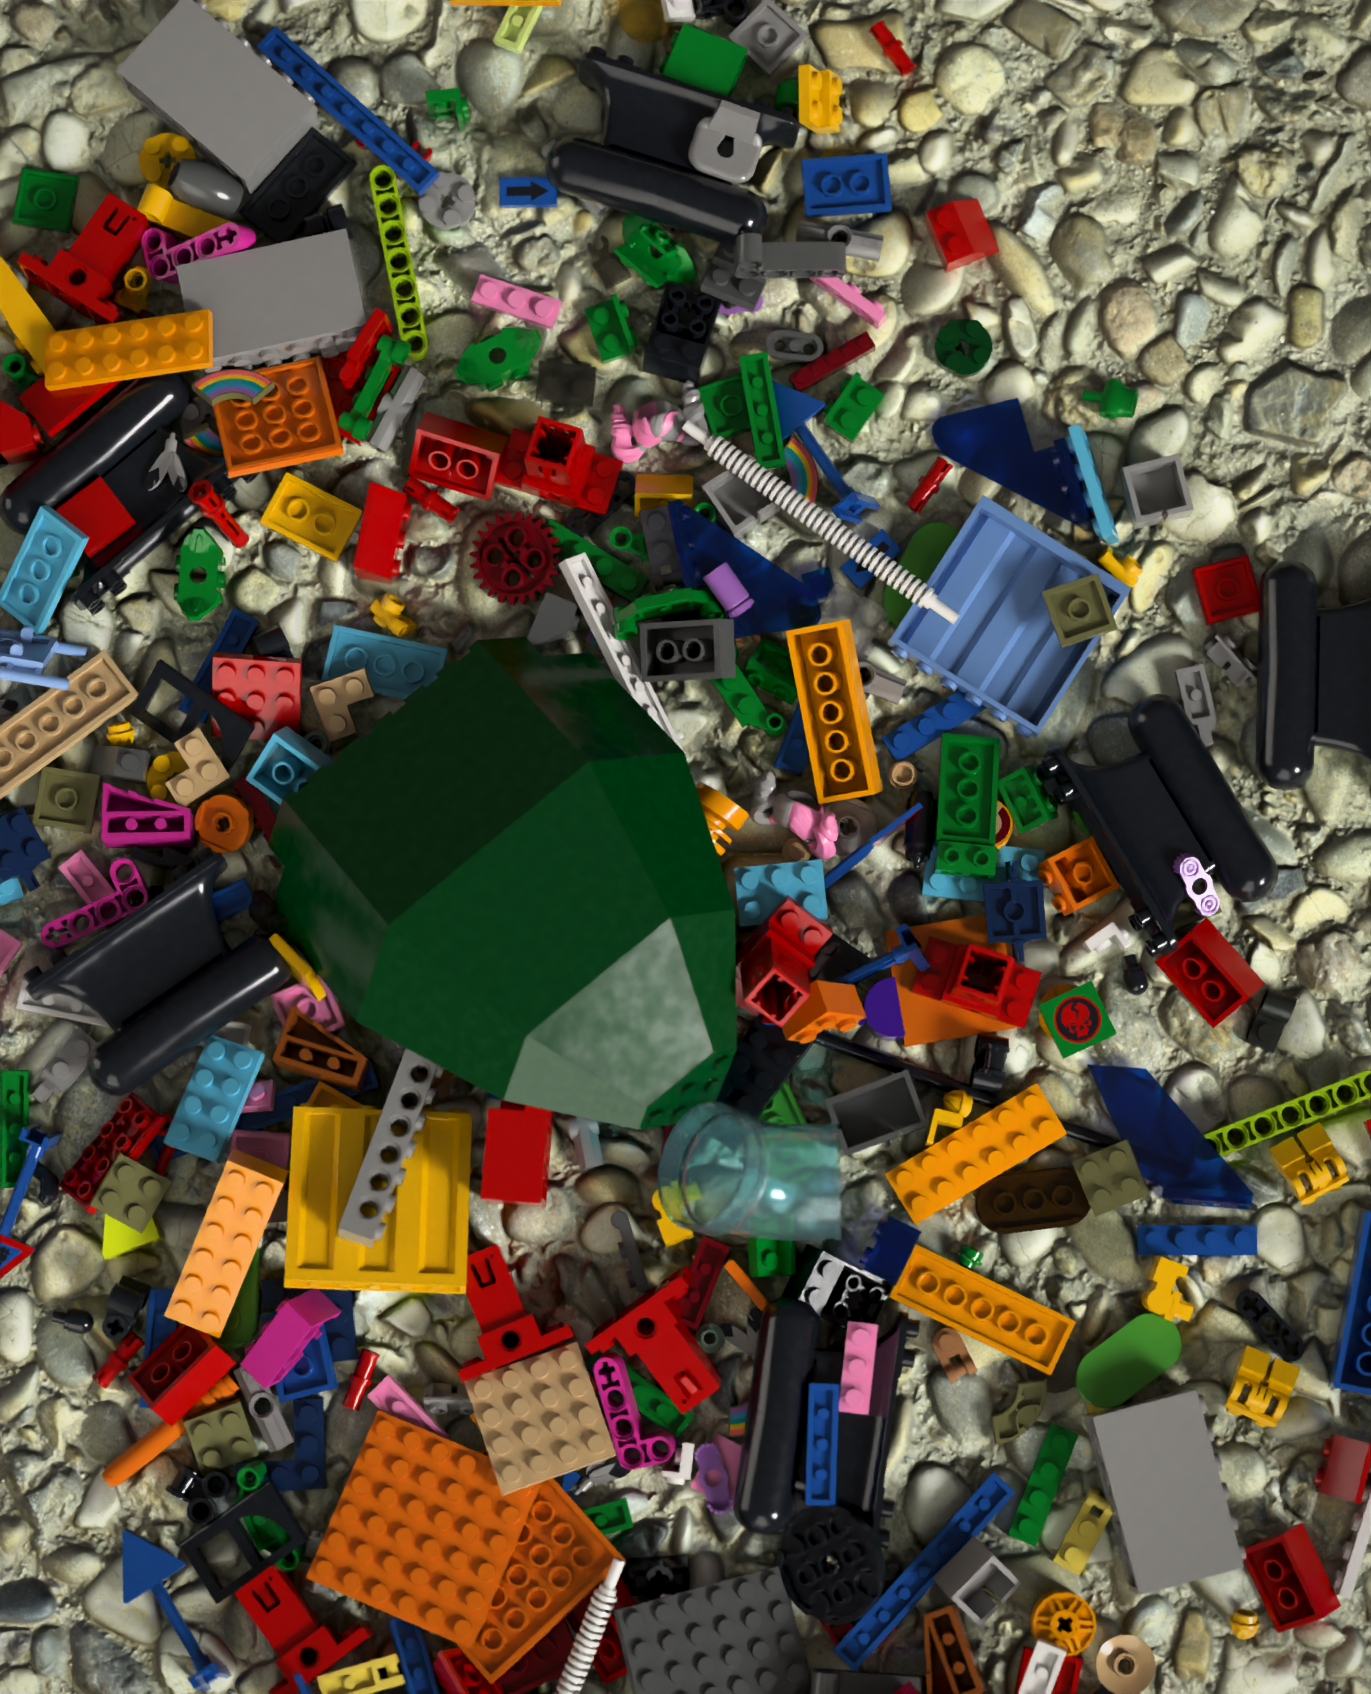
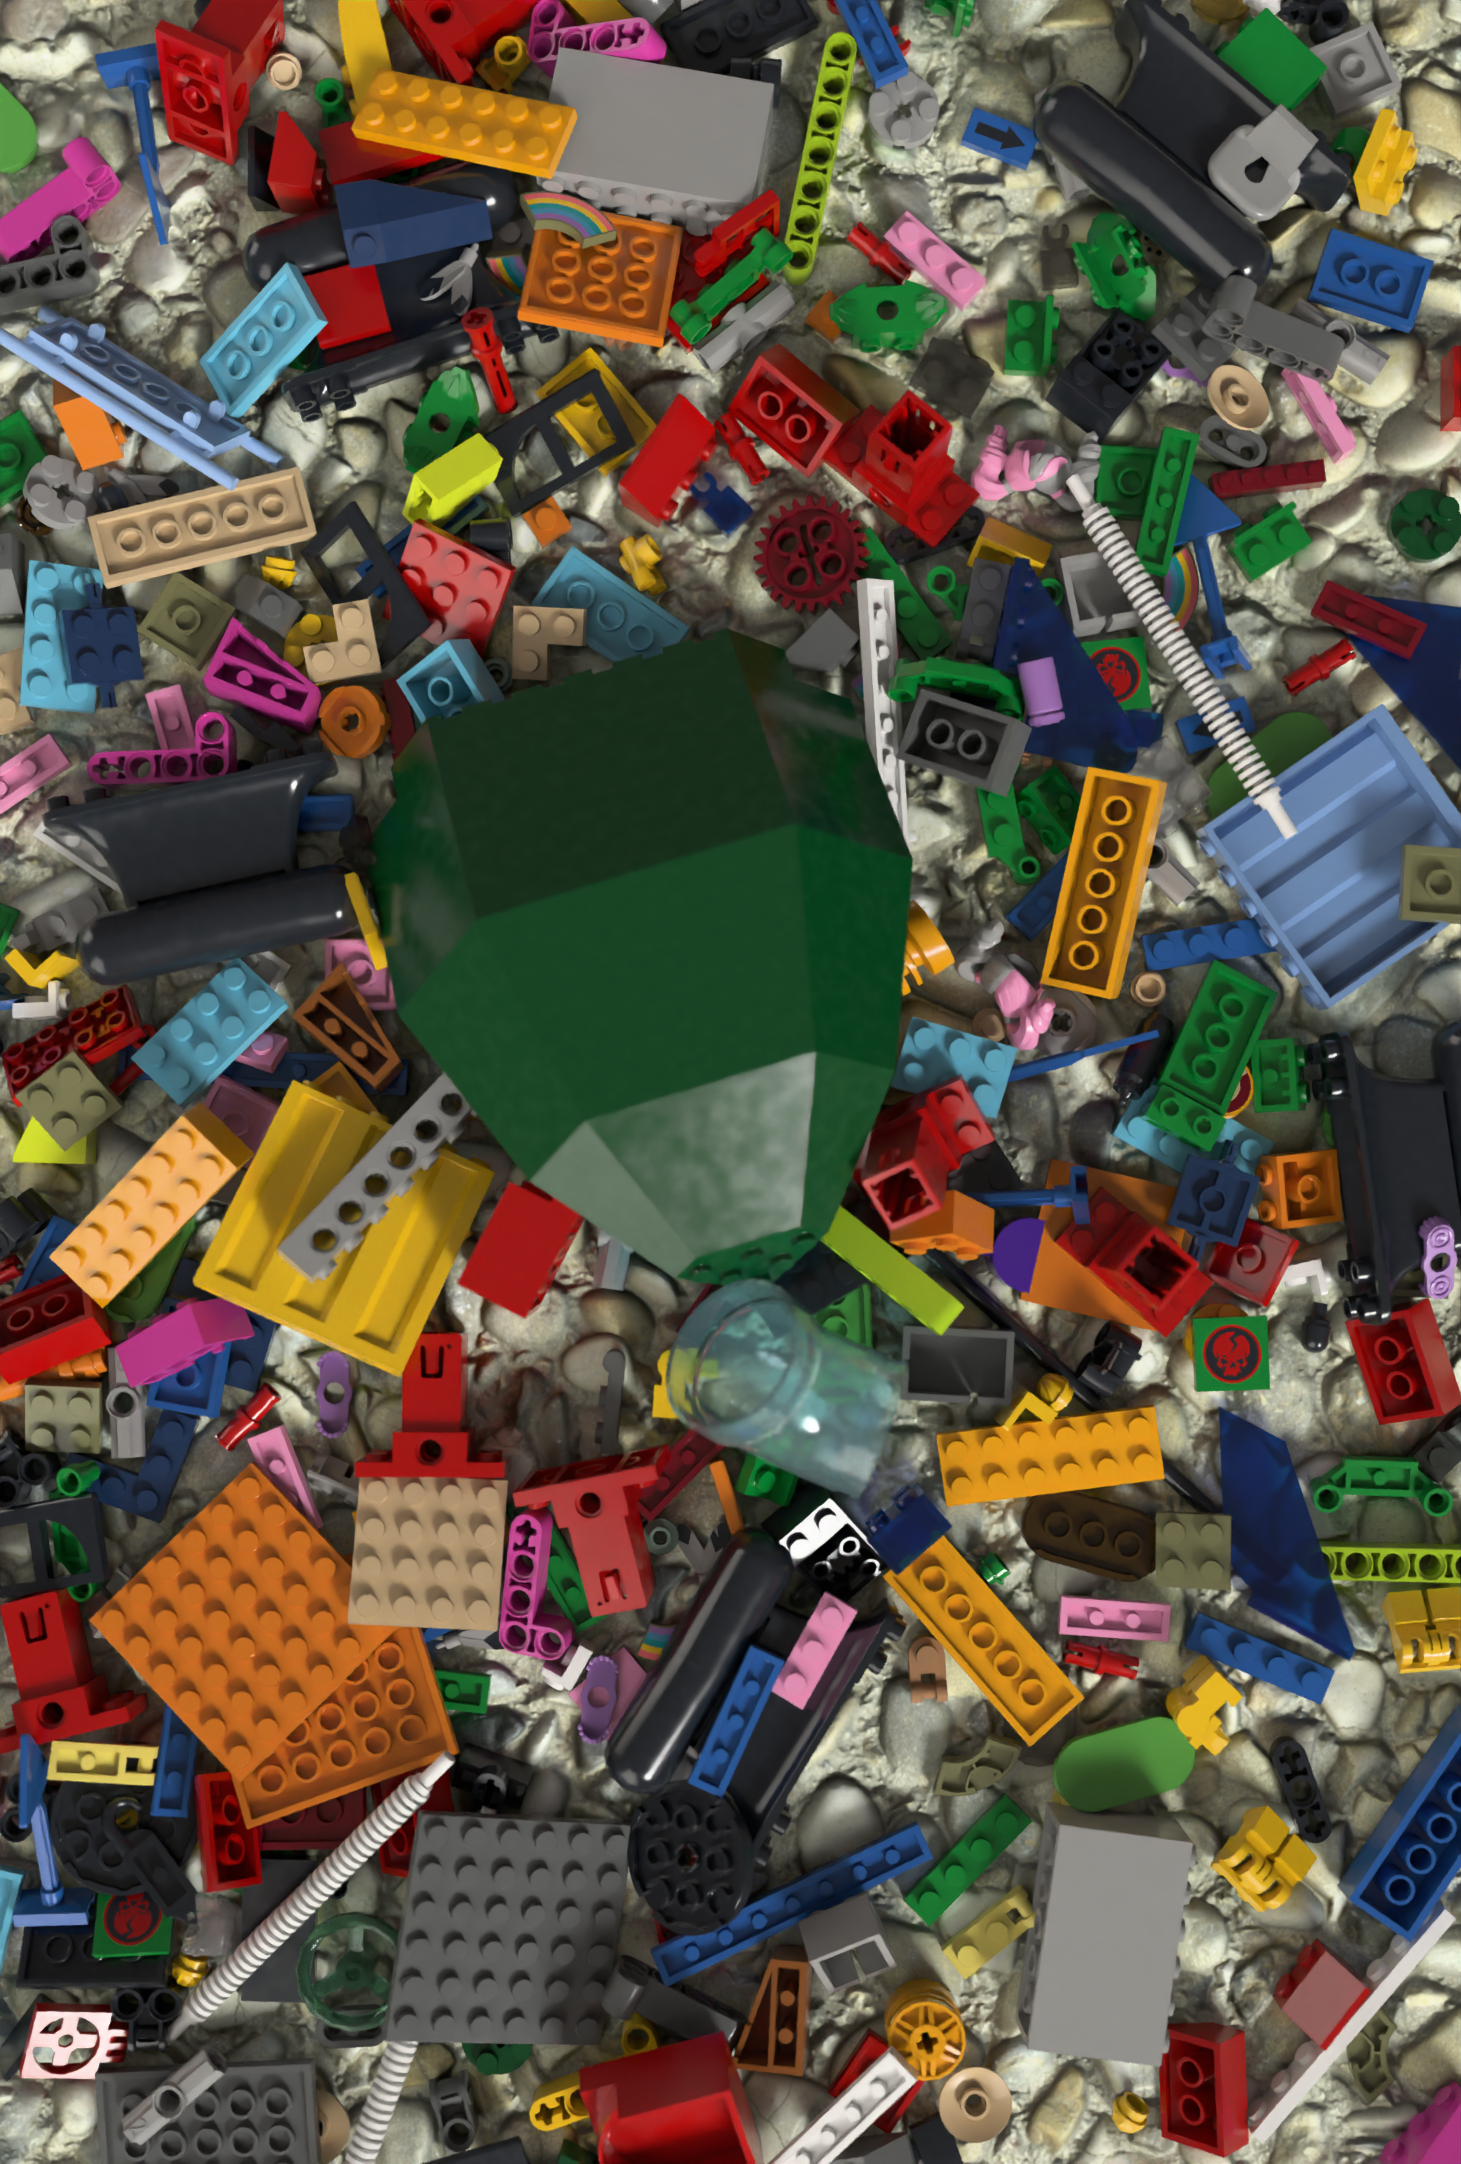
camera: 25 degrees right, 5 degrees up
none -> yellow panel [4,948,79,990]
none -> white bracket [12,980,72,1021]
none -> medium lavender piece [316,1350,353,1438]
none -> dark blue wedge [334,179,493,269]
none -> neon yellow slope [402,433,503,529]
none -> black window [483,367,637,518]
none -> orange plate [522,496,572,548]
none -> clear blue plate [690,472,754,538]
none -> orange plate [805,290,843,344]
none -> lime beam [820,1205,964,1336]
none -> red pin [846,221,915,285]
none -> bright pink plate [1057,1594,1171,1642]
none -> red pin [1062,1639,1139,1680]
none -> tile [1071,636,1152,717]
none -> red tile [1202,1217,1300,1307]
none -> tan dish [1207,365,1269,430]
none -> green plate [1308,1455,1453,1517]
none -> dark red plate [1310,580,1428,660]

